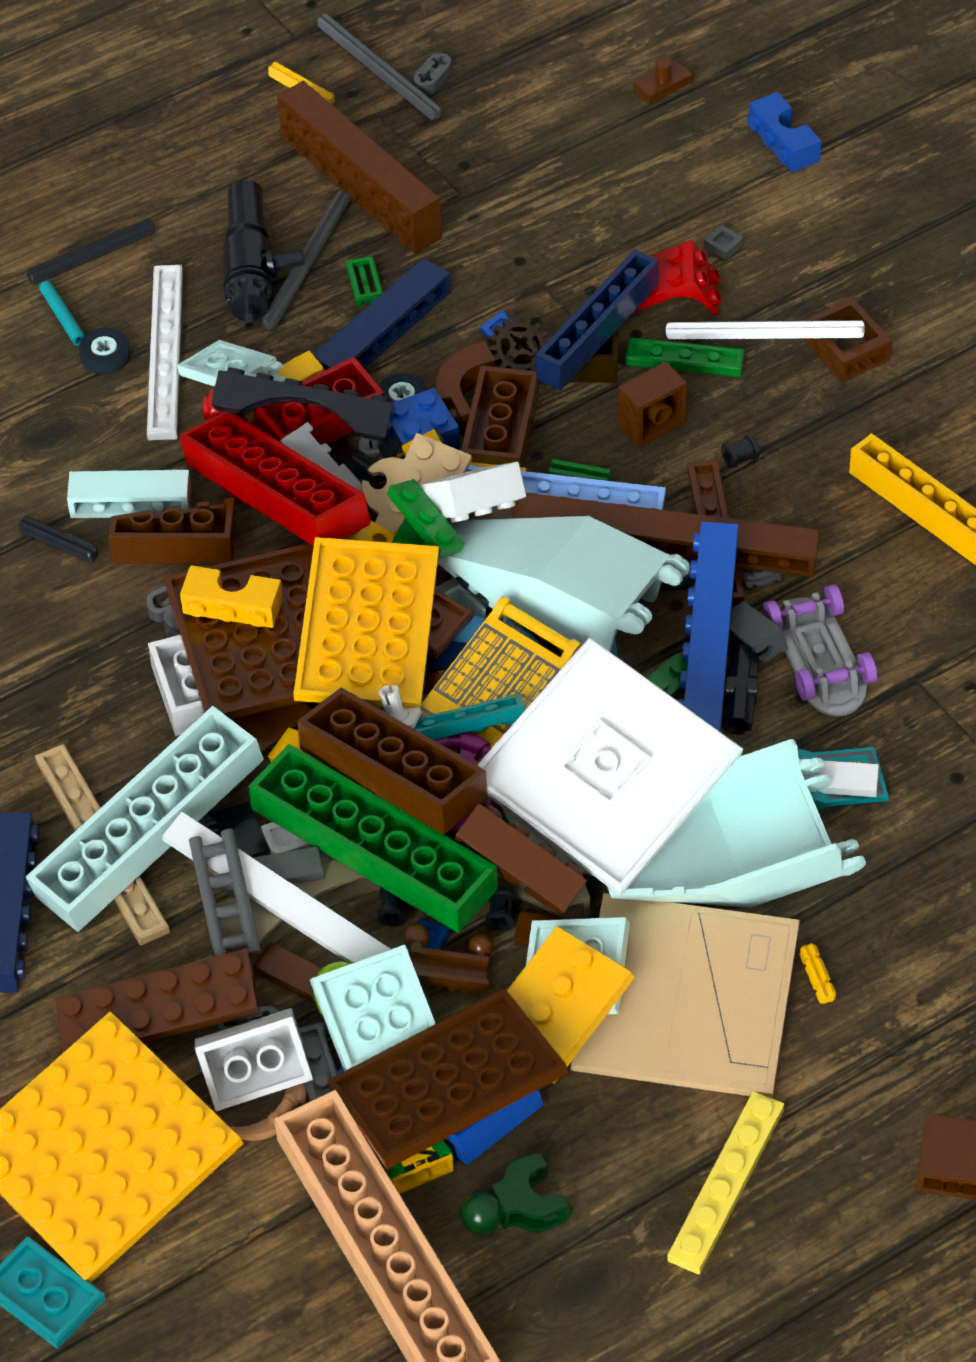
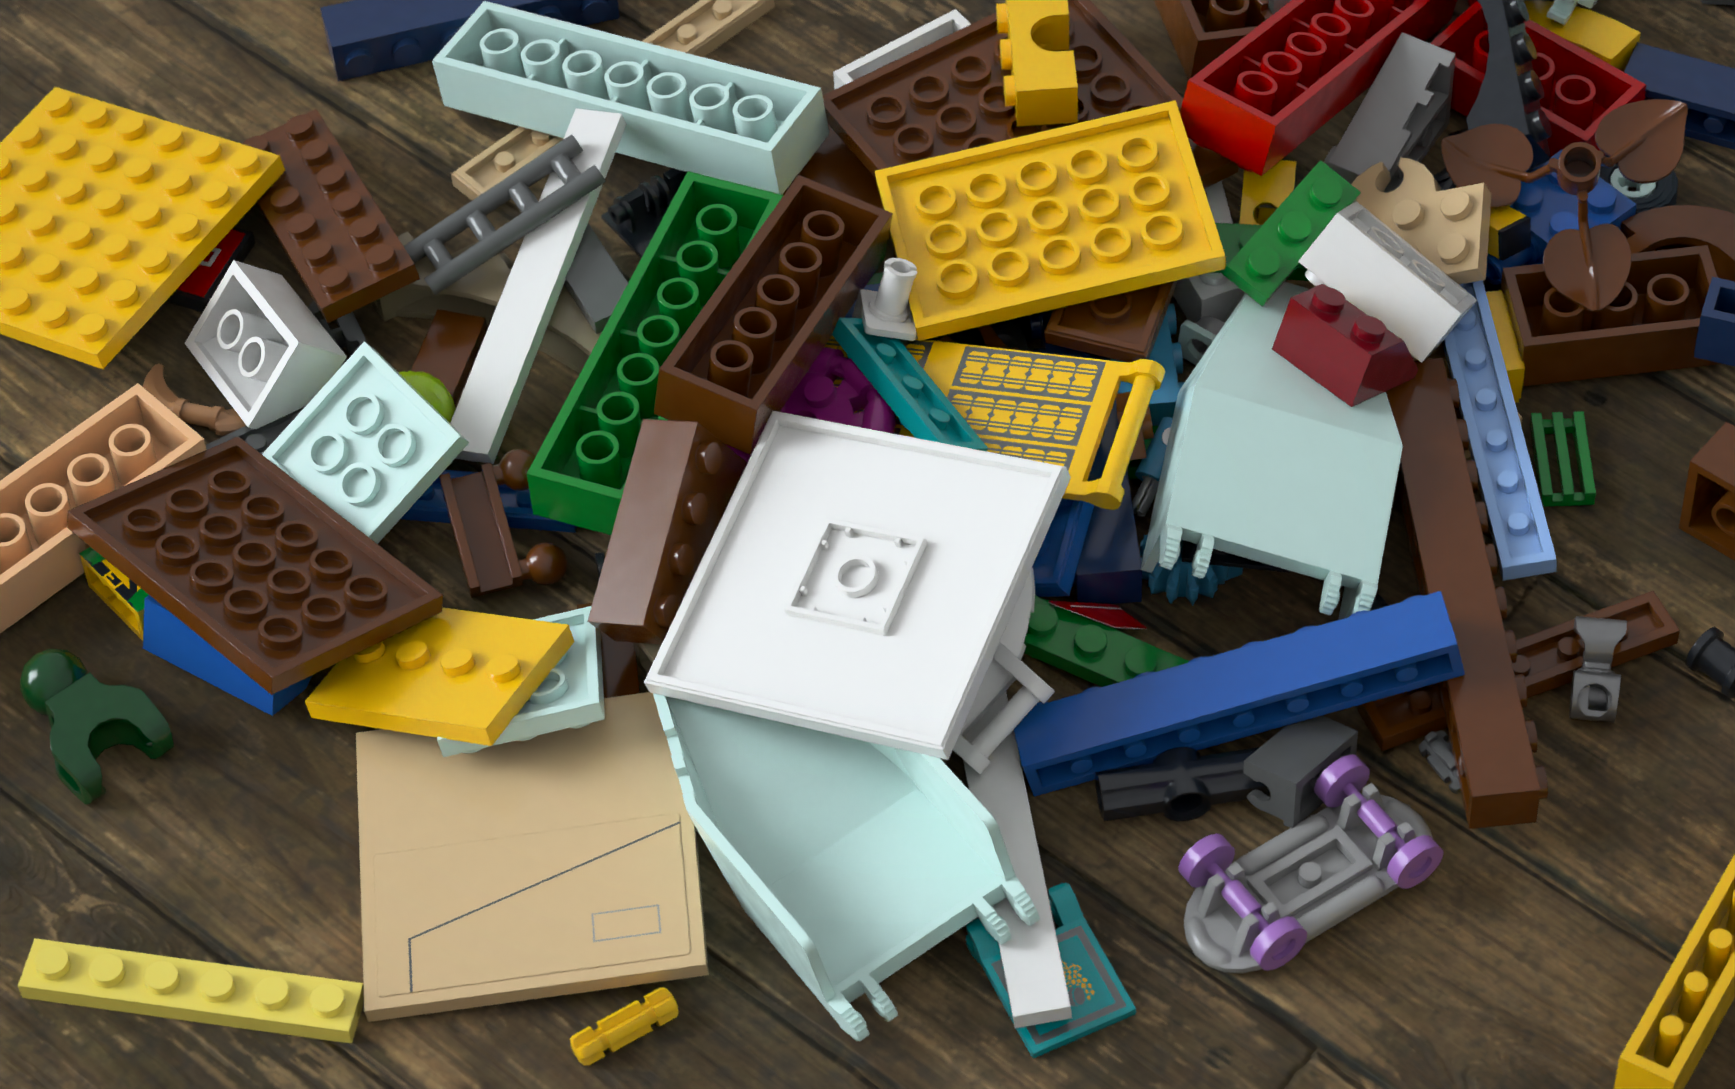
camera: 75 degrees right, 0 degrees up
none -> dark red slope [1272,284,1418,407]
none -> reddish brown plant [1441,99,1688,312]
none -> flat silver leg [1569,616,1627,723]

